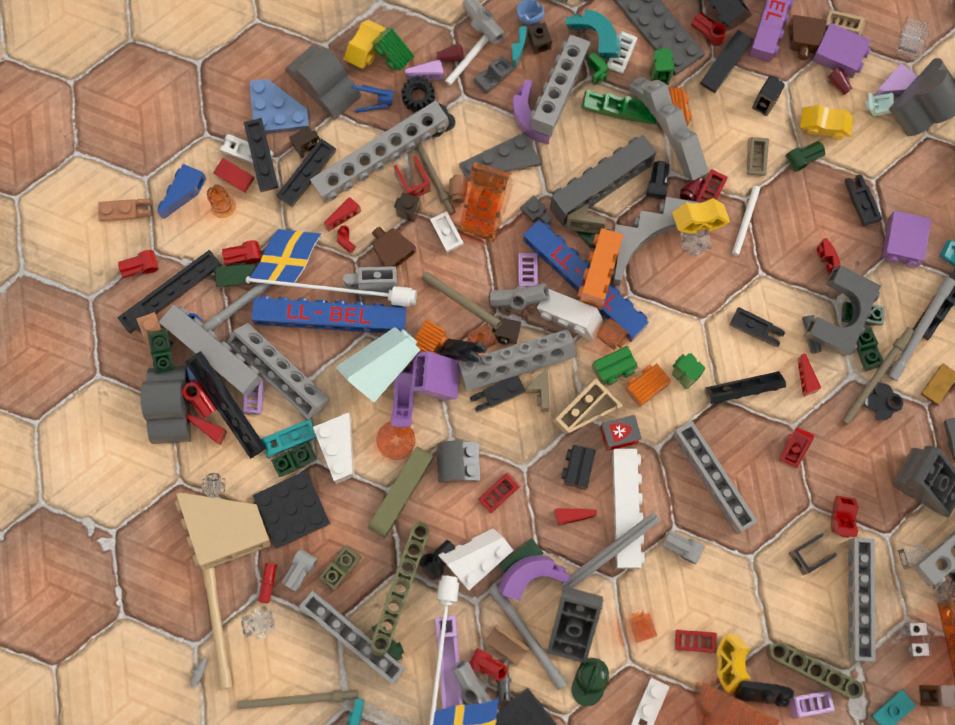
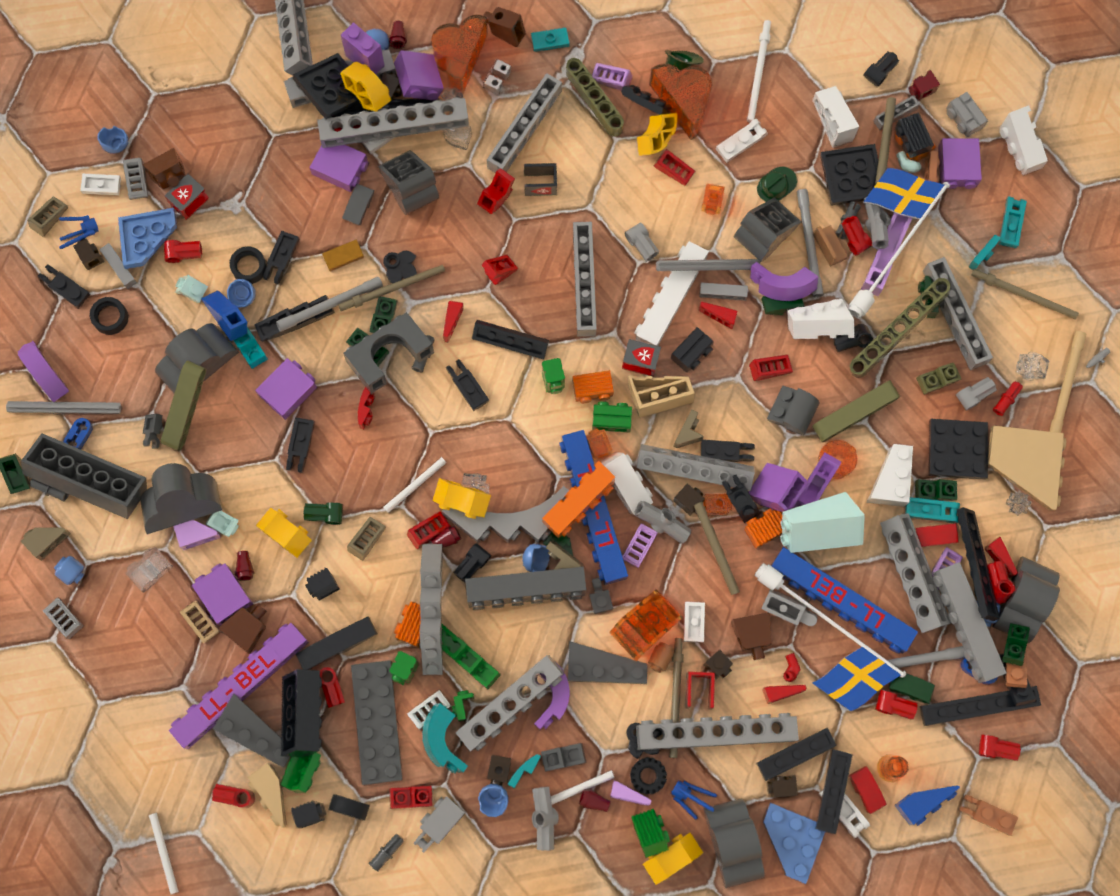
camera: 155 degrees left, 0 degrees up
none -> medium blue hair [522,544,550,572]
none -> light grey piece [699,282,748,301]
none -> red slope [916,523,959,547]

